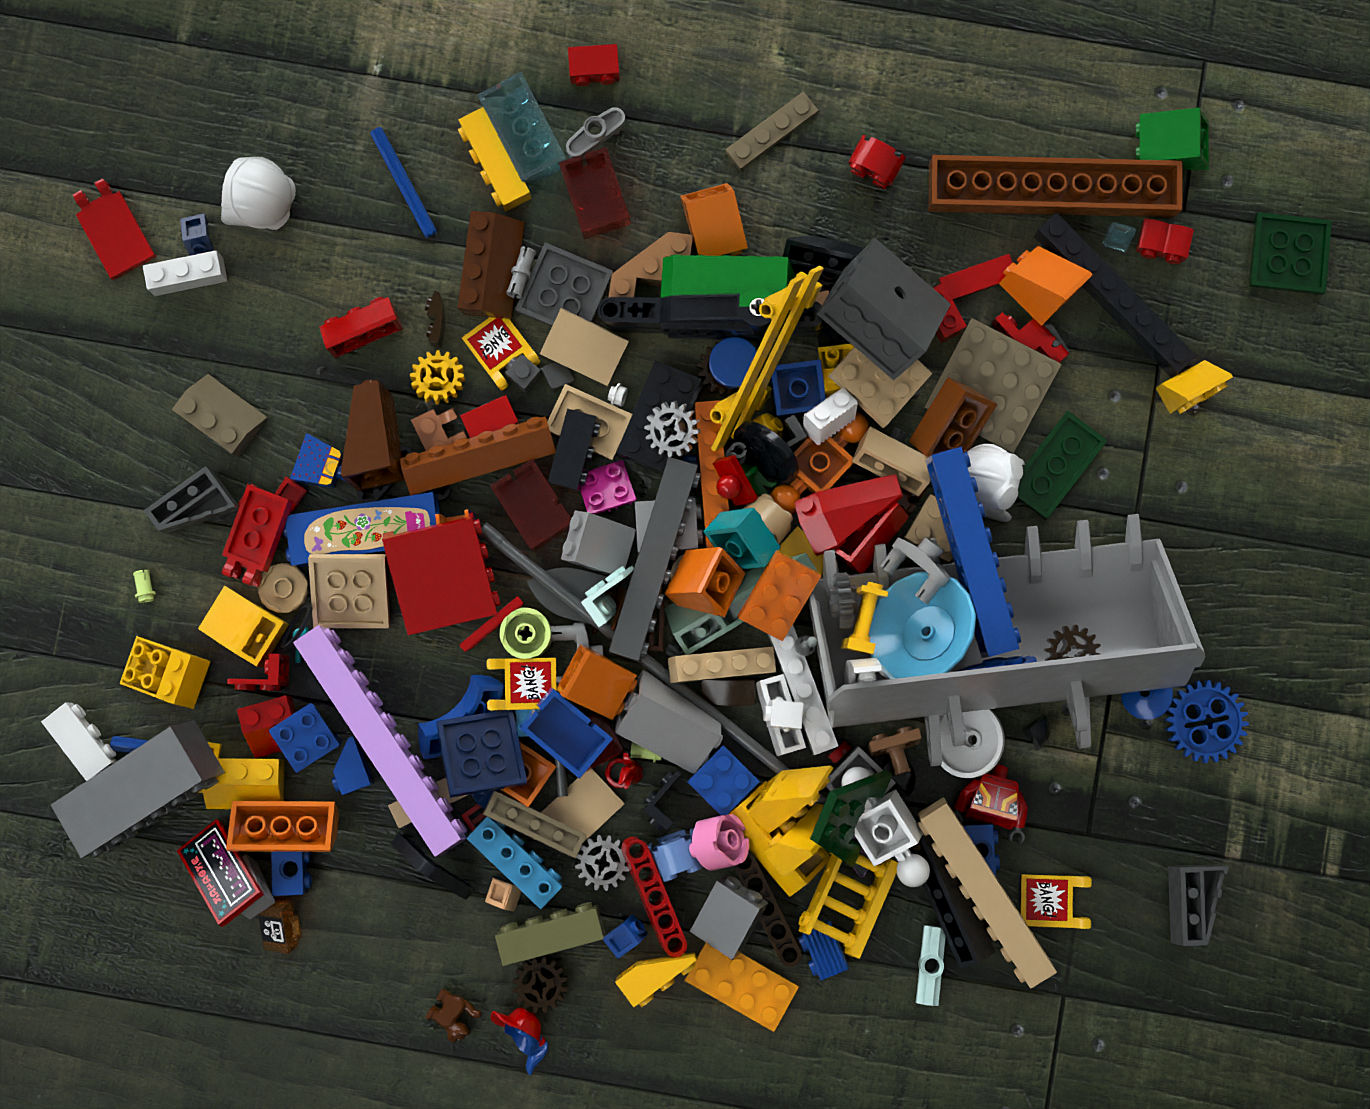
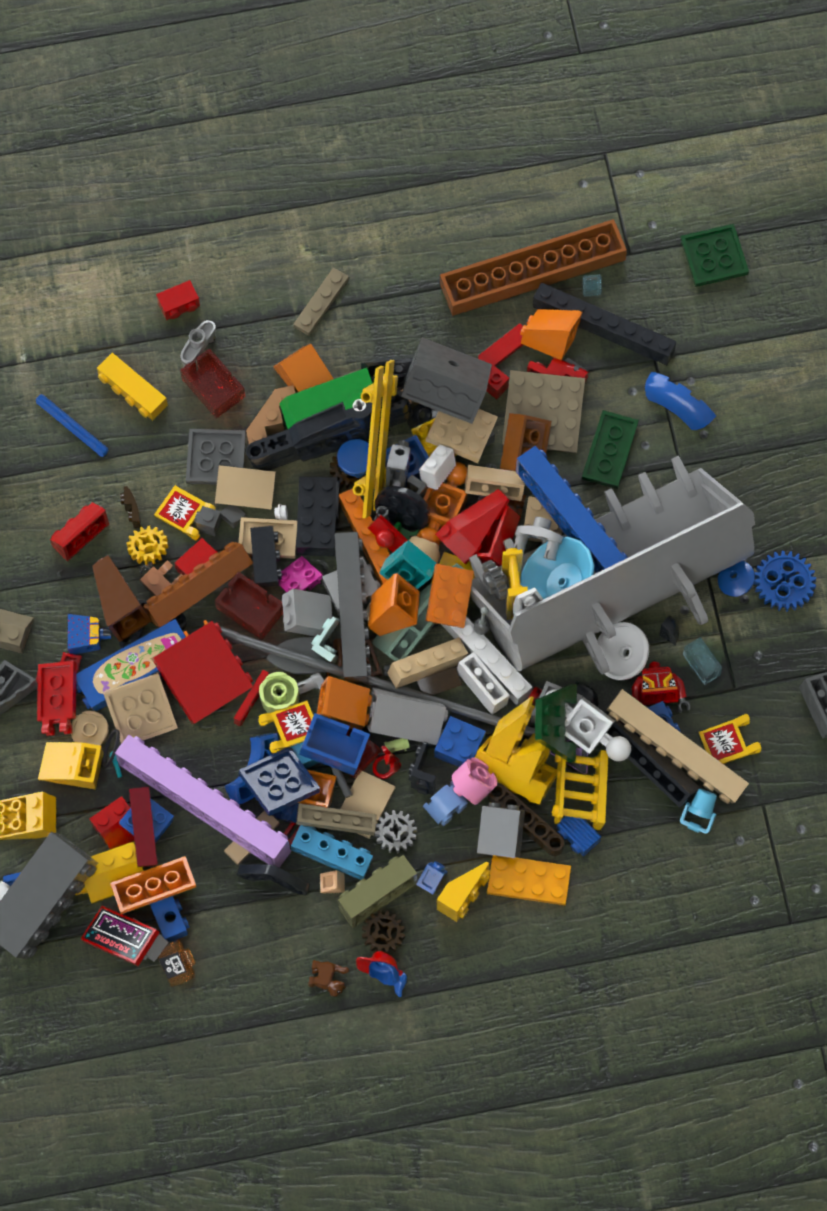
camera: 20 degrees left, 15 degrees down
red bracket [227,654,290,691] -> none
blue slope [332,736,374,795] -> none
reddish brown slope [457,211,525,320] -> none
clear light blue slope [478,72,570,182] -> none
light grey pin [506,247,536,299] -> none
red beam [621,836,687,957] -> none
light grey gear [644,401,701,457] -> none
white brick [763,700,803,730] -> none
red brick [848,135,906,190] -> none
medium nougat plate [867,726,922,775] -> none
light aqua piece [916,925,946,1006] -> none
white piece [967,444,1025,522] -> none
green slope [1136,107,1209,170] -> none
red brick [1136,219,1194,264] -> none
yellow slope [1156,360,1233,414] -> none
none -> dark red tile [129,787,157,868]
none -> dark grey torso [386,440,411,488]
none -> blue brick [645,372,716,430]
none -> medium azure piece [680,789,717,834]
none -> clear light blue brick [683,637,723,685]

